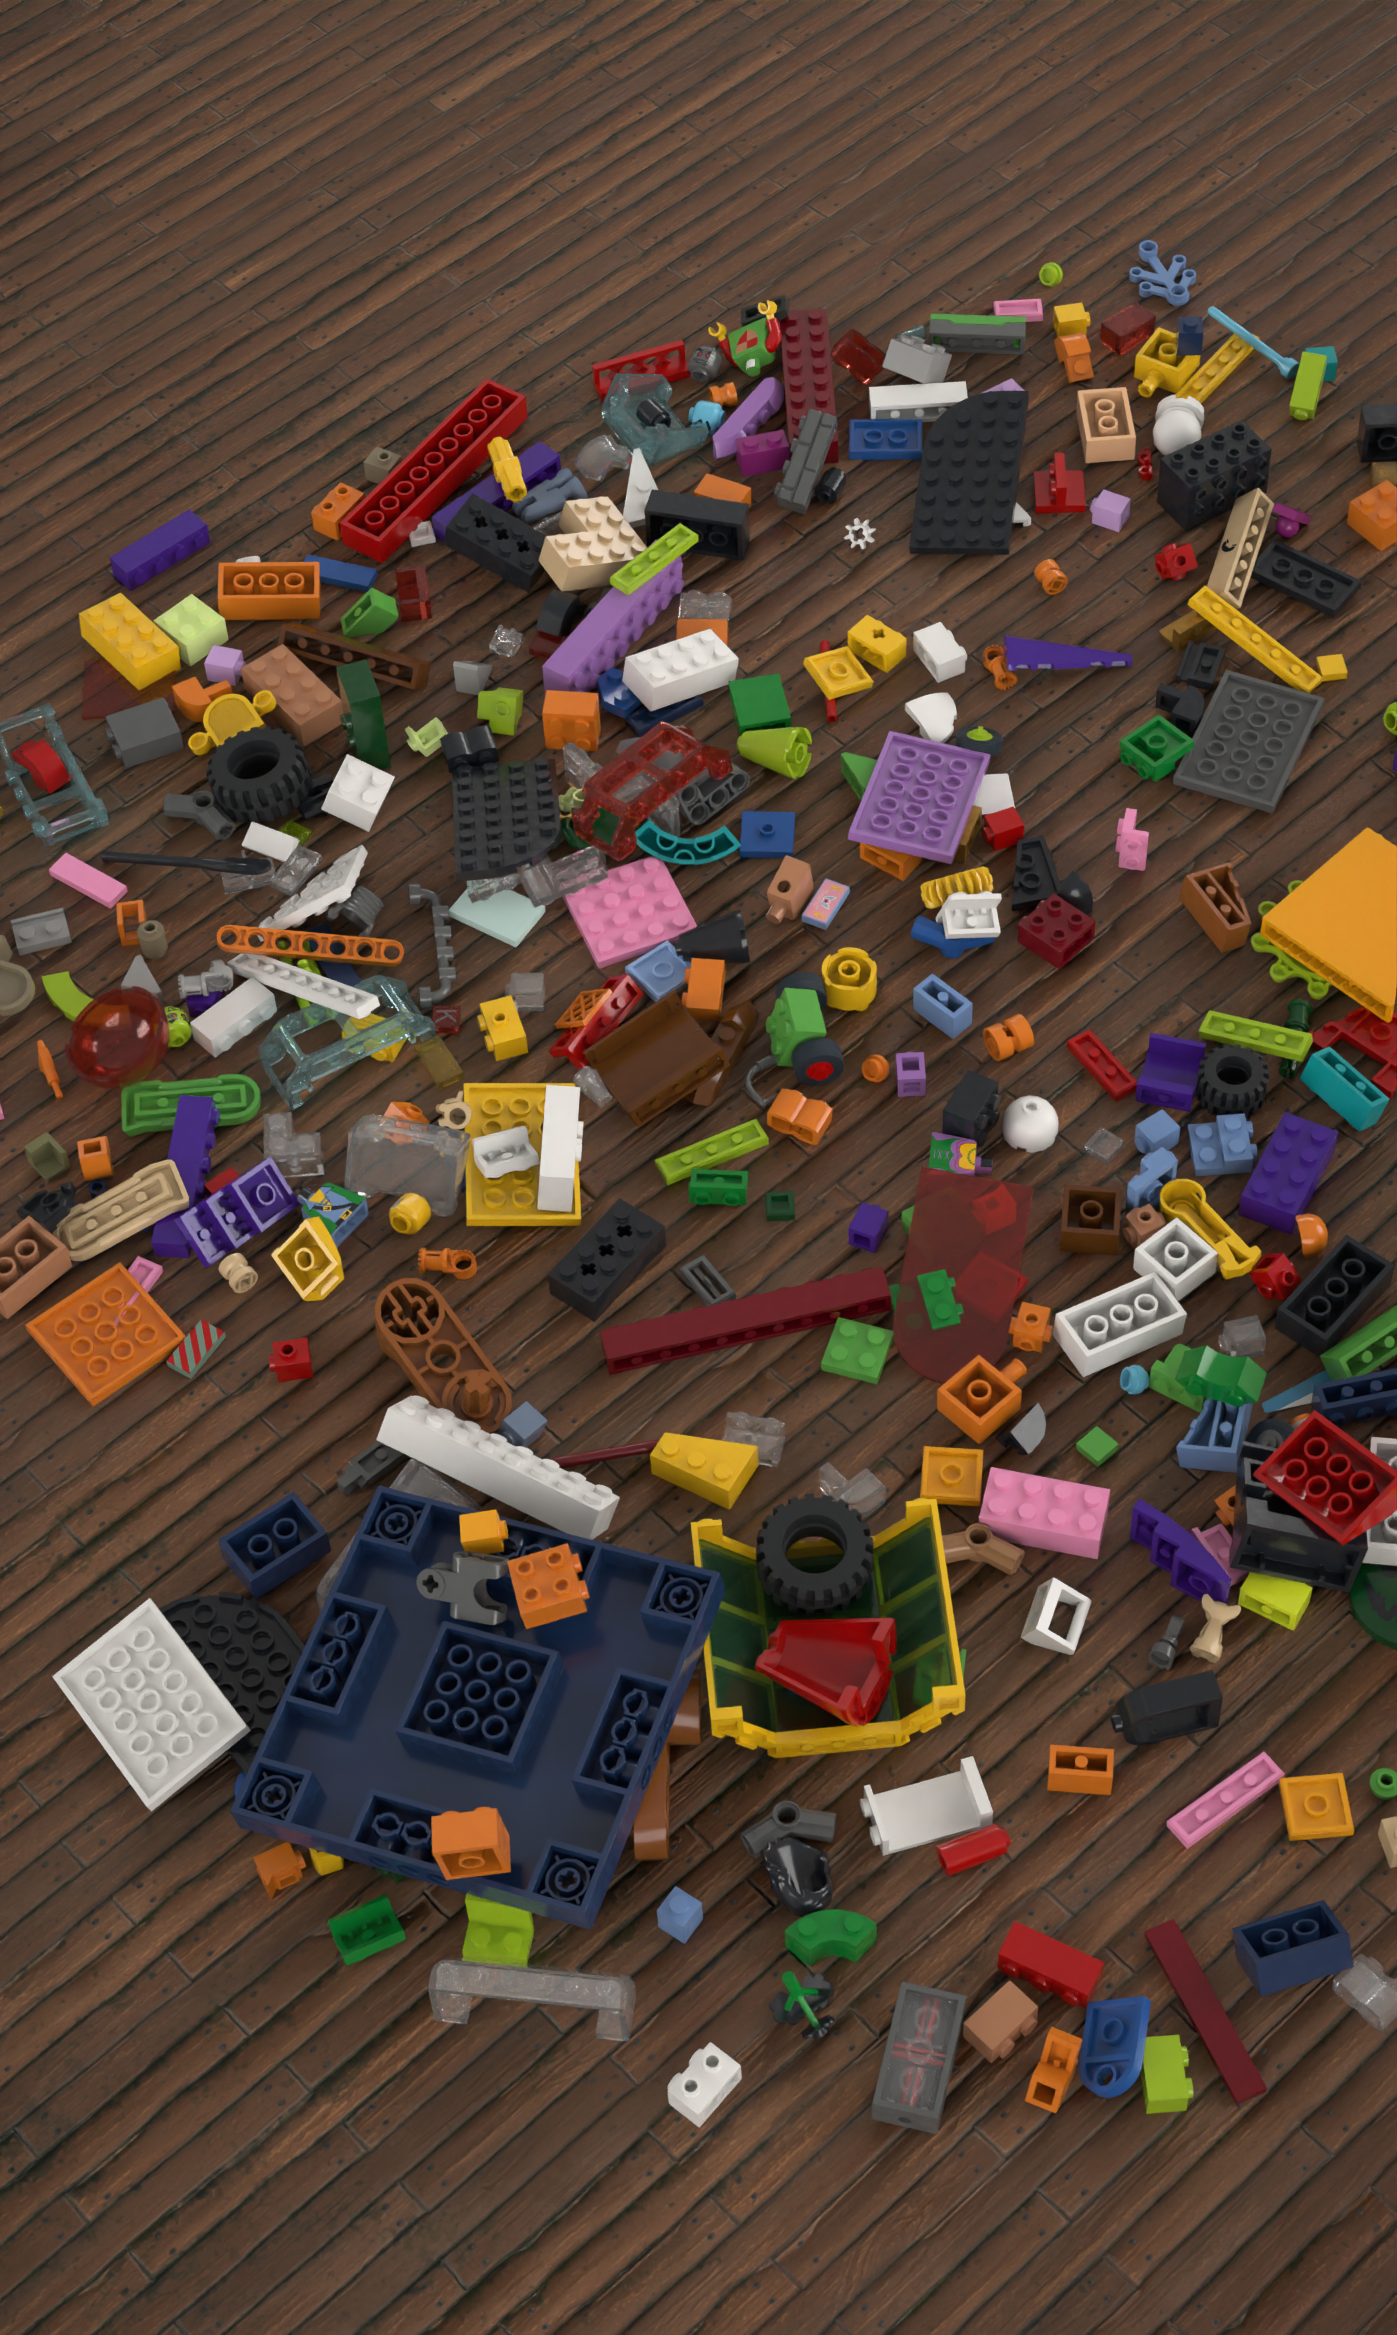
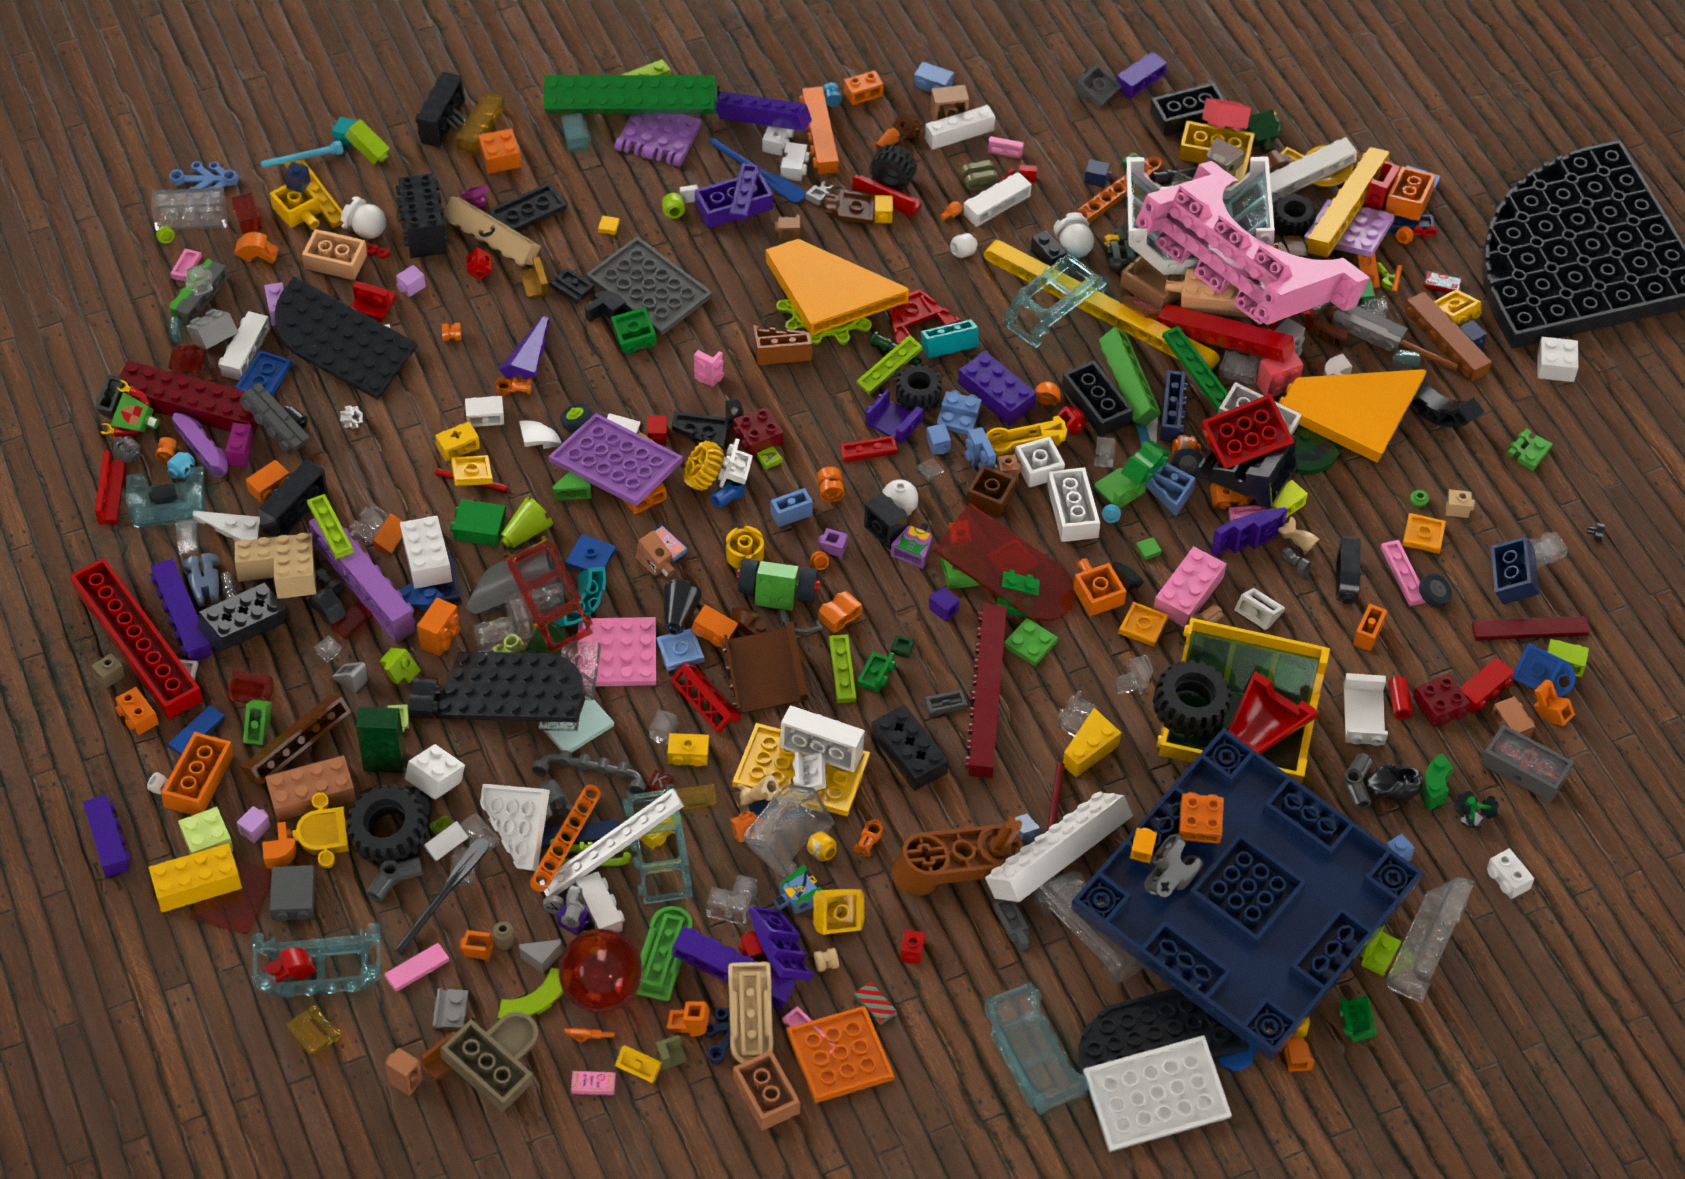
camera: 75 degrees left, 0 degrees up
black plate [16,1182,76,1233] -> none
dark blue brick [218,1492,331,1600] -> none
orange brick [431,1807,511,1880] -> none
yellow piece [487,437,527,503] -> none
orange window [555,988,613,1029] -> none
clear cone [573,1066,612,1107] -> none
orange brick [1009,1302,1053,1353] -> none
yellow brick [1053,303,1090,337] -> none
yellow tile [1187,585,1323,694] -> none
none -> clear brick [151,187,228,231]
none -> clear brick [184,264,213,296]
none -> yellow plate [615,1045,662,1083]
none -> lime tile [757,446,782,470]
none -> windscreen [984,982,1089,1114]
none -> dark red brick [1413,674,1470,727]
none -> black wheel [1419,573,1452,607]

